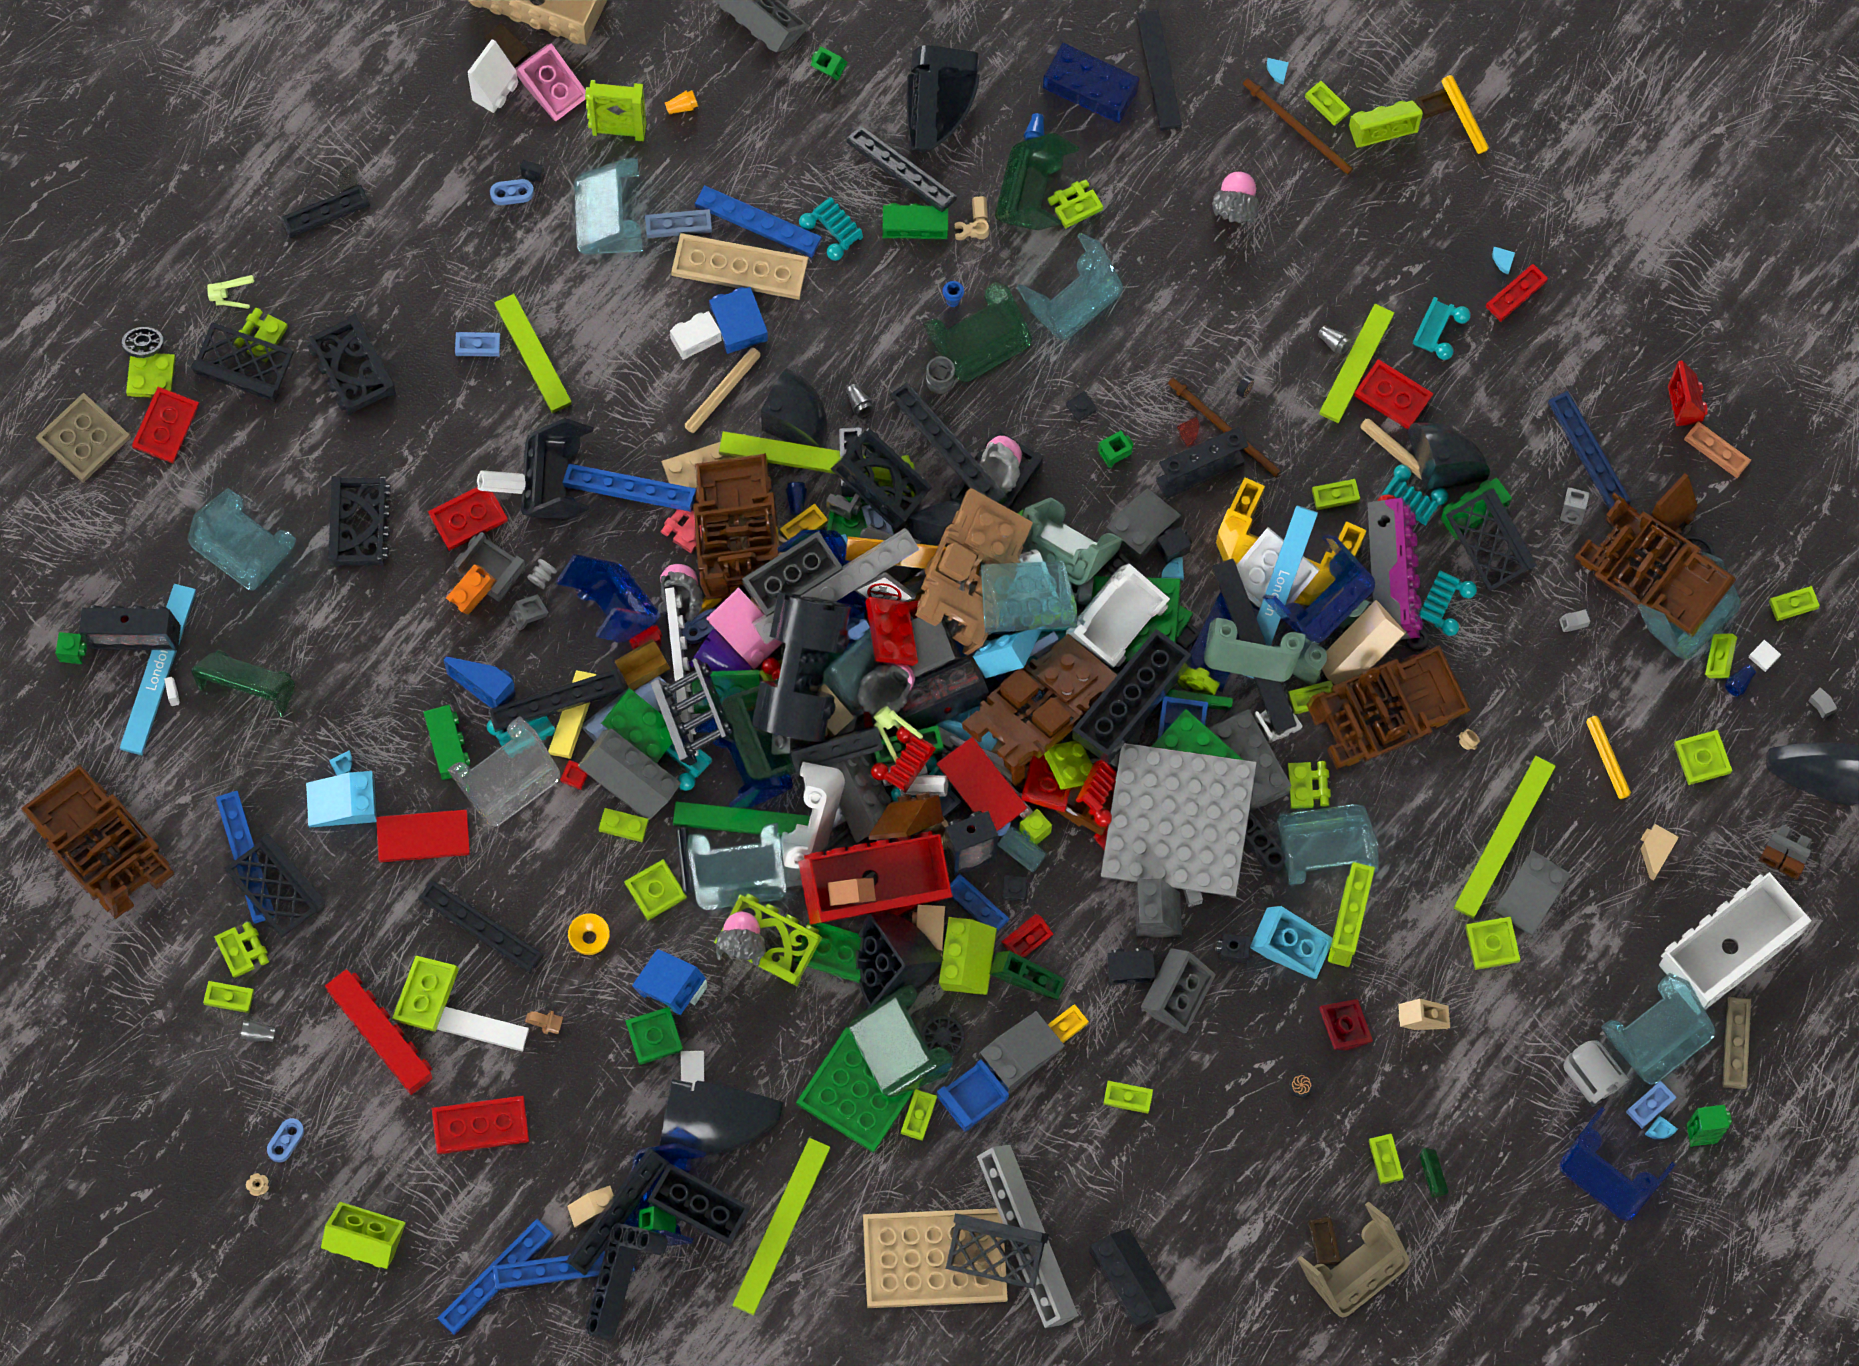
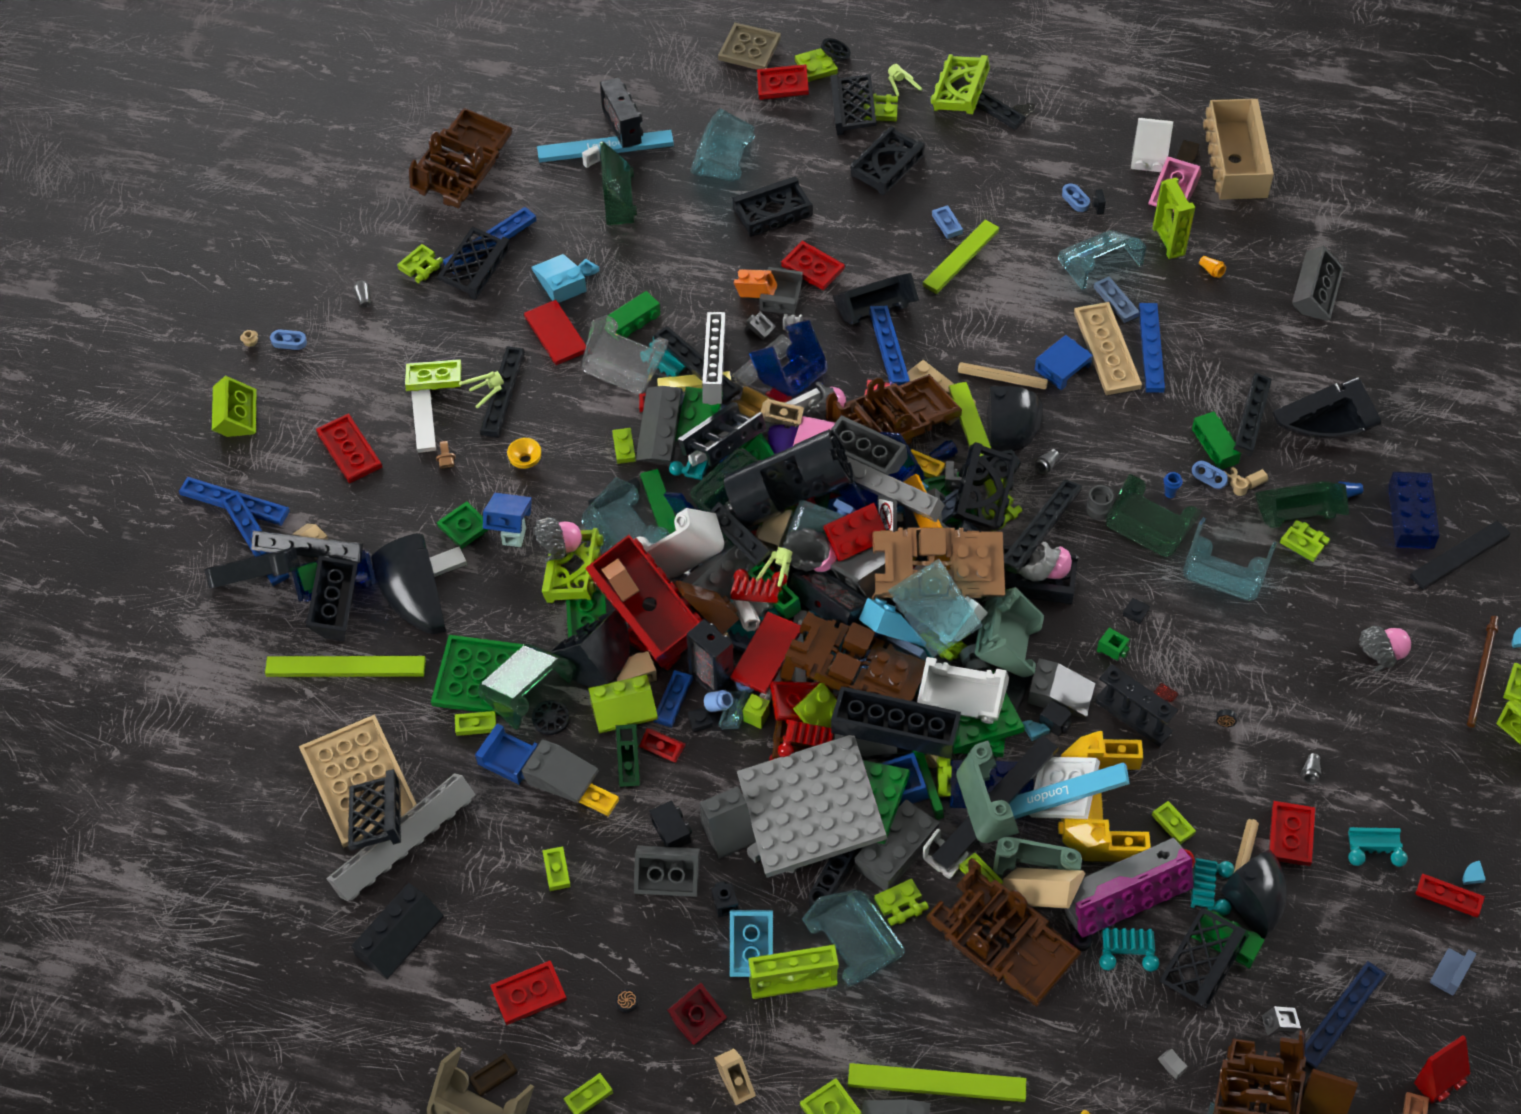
camera: 70 degrees right, 15 degrees down
green brick [55,632,87,664] -> none
lime plate [203,981,254,1013] -> none
red brick [325,969,433,1095] -> none
blue slope [444,657,516,708] -> none
white axle [477,471,526,494] -> none
lime tile [624,859,687,921] -> none
white brick [670,311,722,360] -> none
teal gear [799,197,863,261] -> none
green brick [810,46,848,81] -> none
reddish brown bar [1168,377,1281,477] -> none
clear blue windscreen [1262,535,1375,643] -> none
lime tile [1319,304,1394,424] -> none
tan plate [1459,729,1480,750] -> none
none -> yellowish green plant [459,371,504,409]
none -> red plate [490,960,567,1025]
none -> light grey brick [702,312,725,405]
none -> light blue brick [704,690,733,712]
none -> clear tile [732,334,795,388]
none -> tan brick [761,399,804,428]
none -> lime fence [931,54,990,114]
none -> medium blue plate [1192,461,1228,489]
none -> sand blue panel [1430,948,1476,996]

